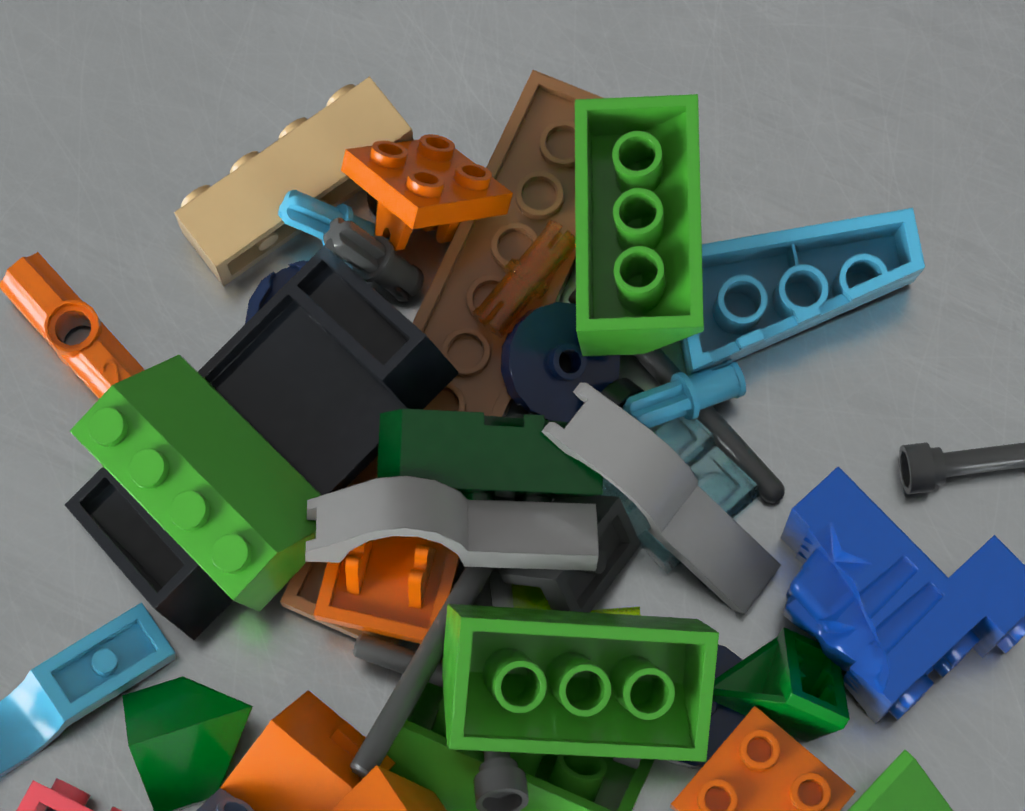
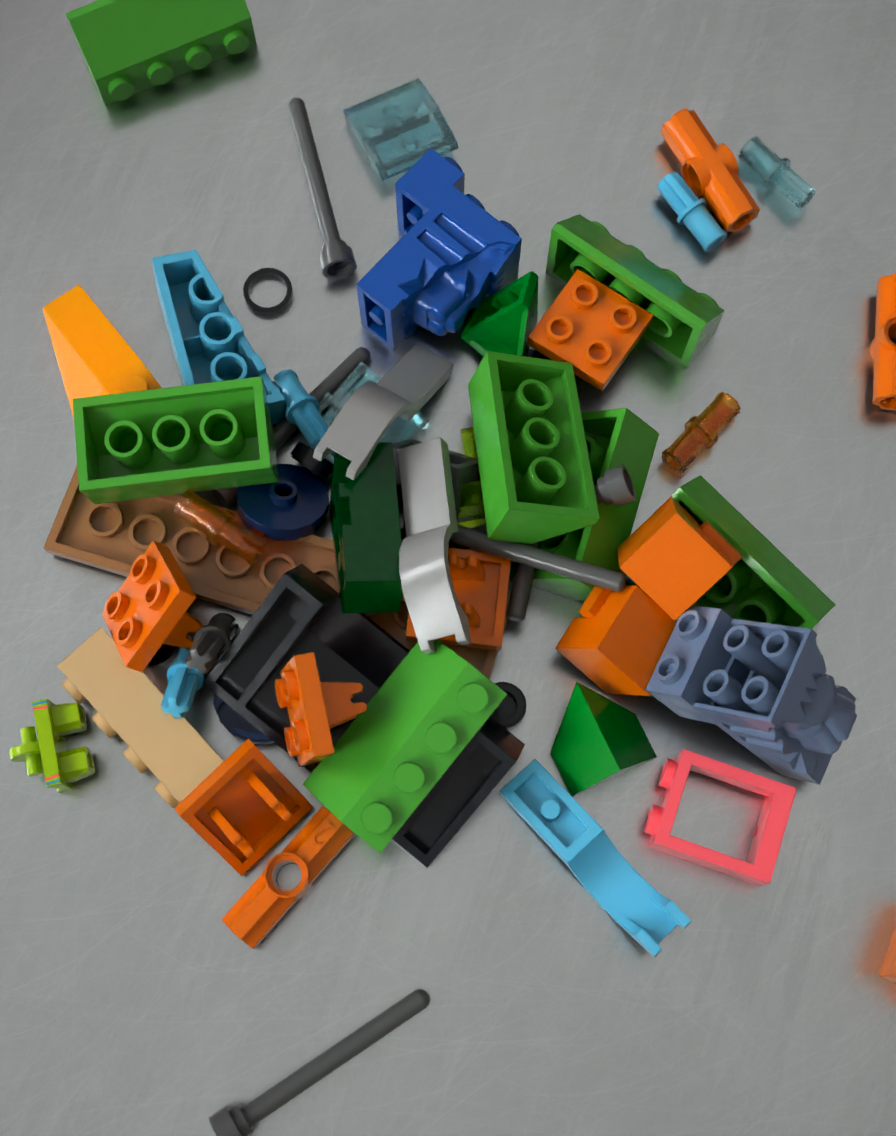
camera: 100 degrees left, 0 degrees up
none -> lime hips [9,698,95,793]
none -> light orange wedge [43,284,162,418]
none -> orange plate [174,738,313,876]
none -> black piece [243,268,293,316]
none -> orange plate [275,652,367,767]
none -> black tile [491,682,526,731]

